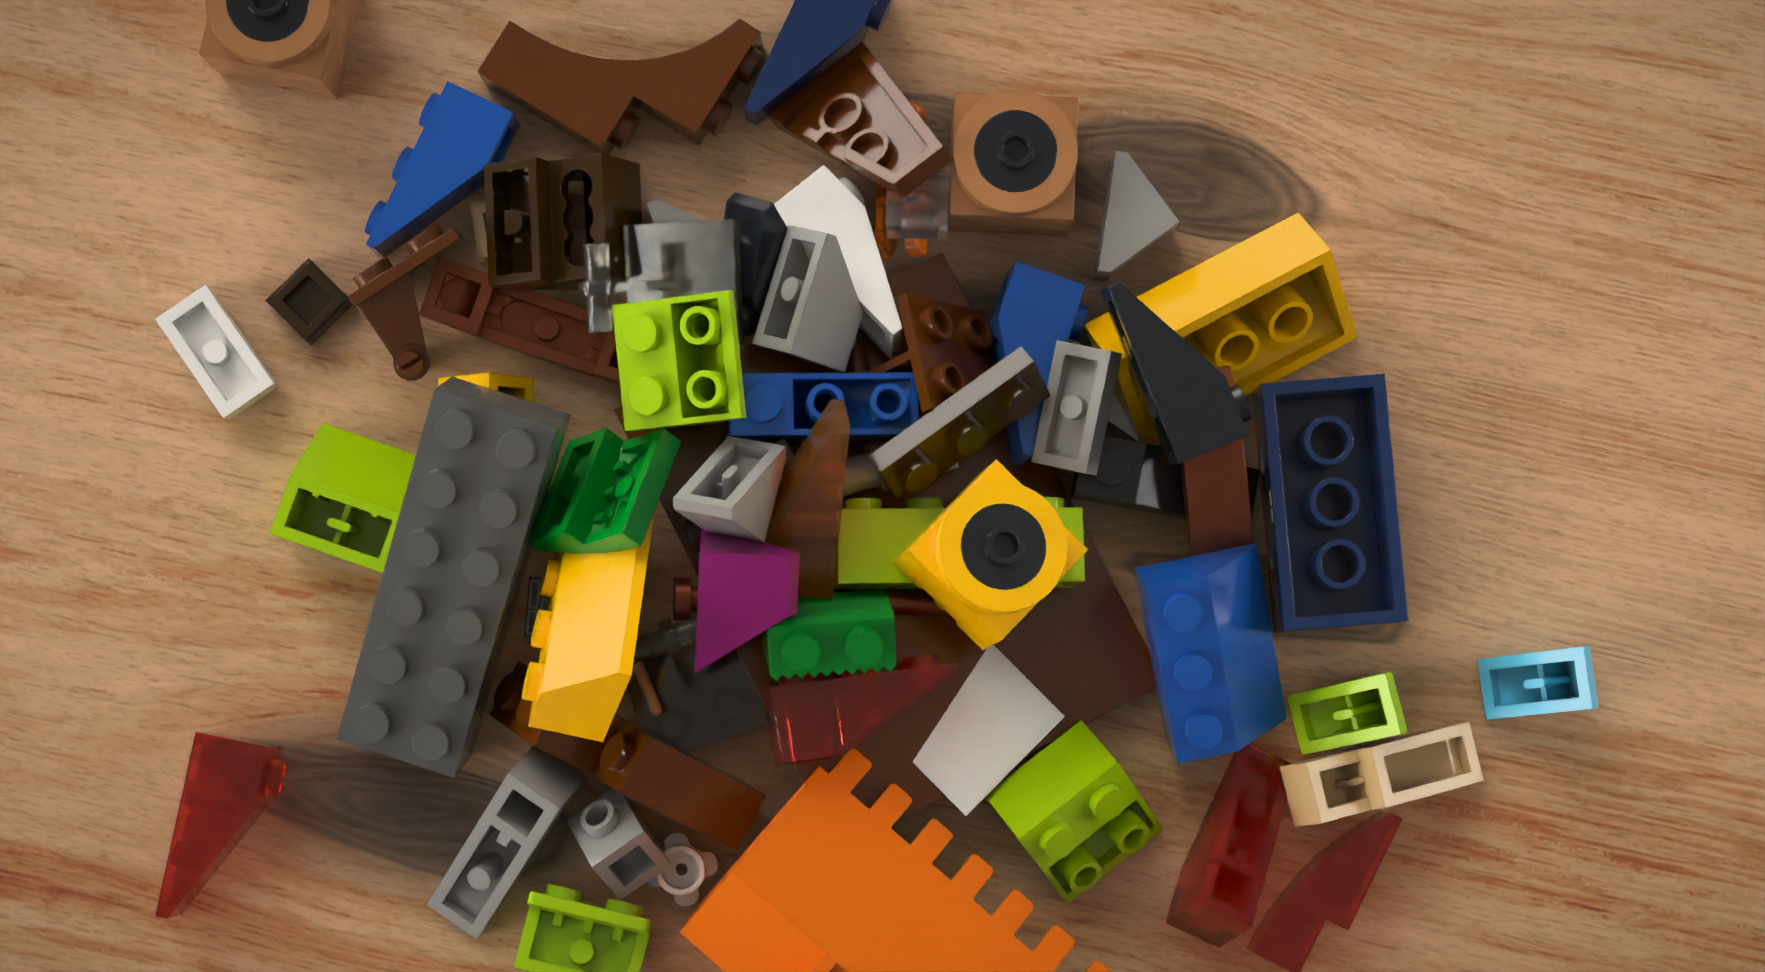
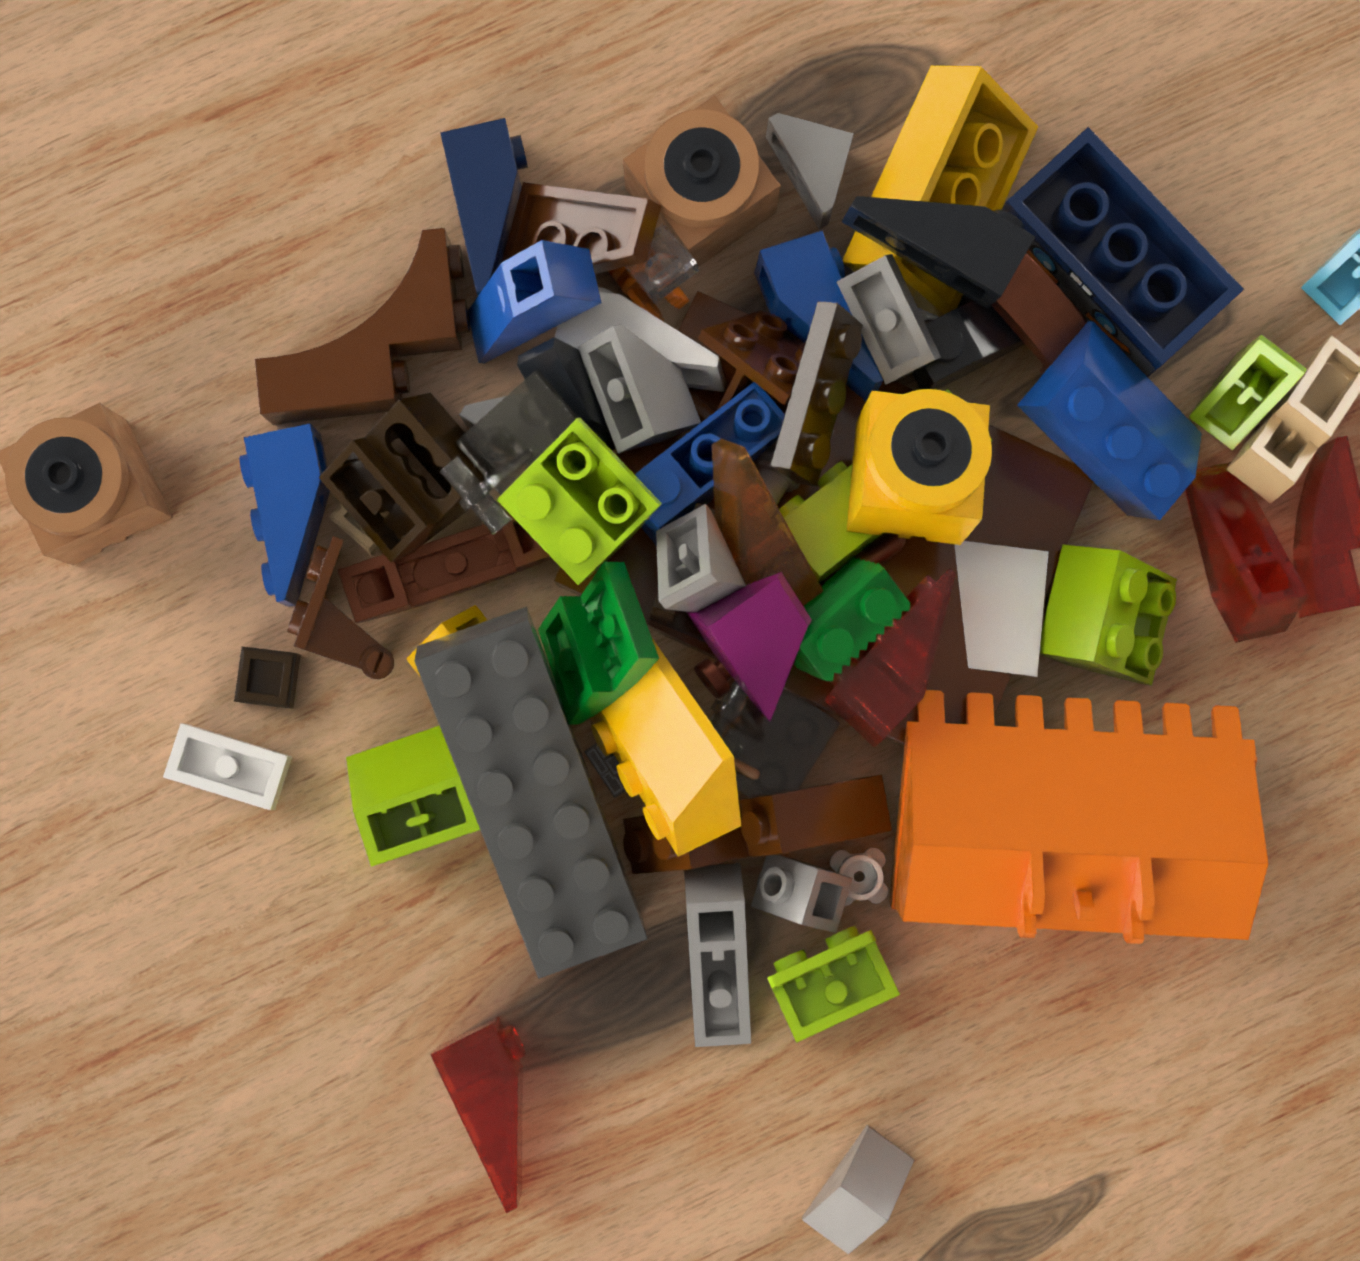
camera: 35 degrees left, 0 degrees up
none -> blue slope [468,240,602,364]

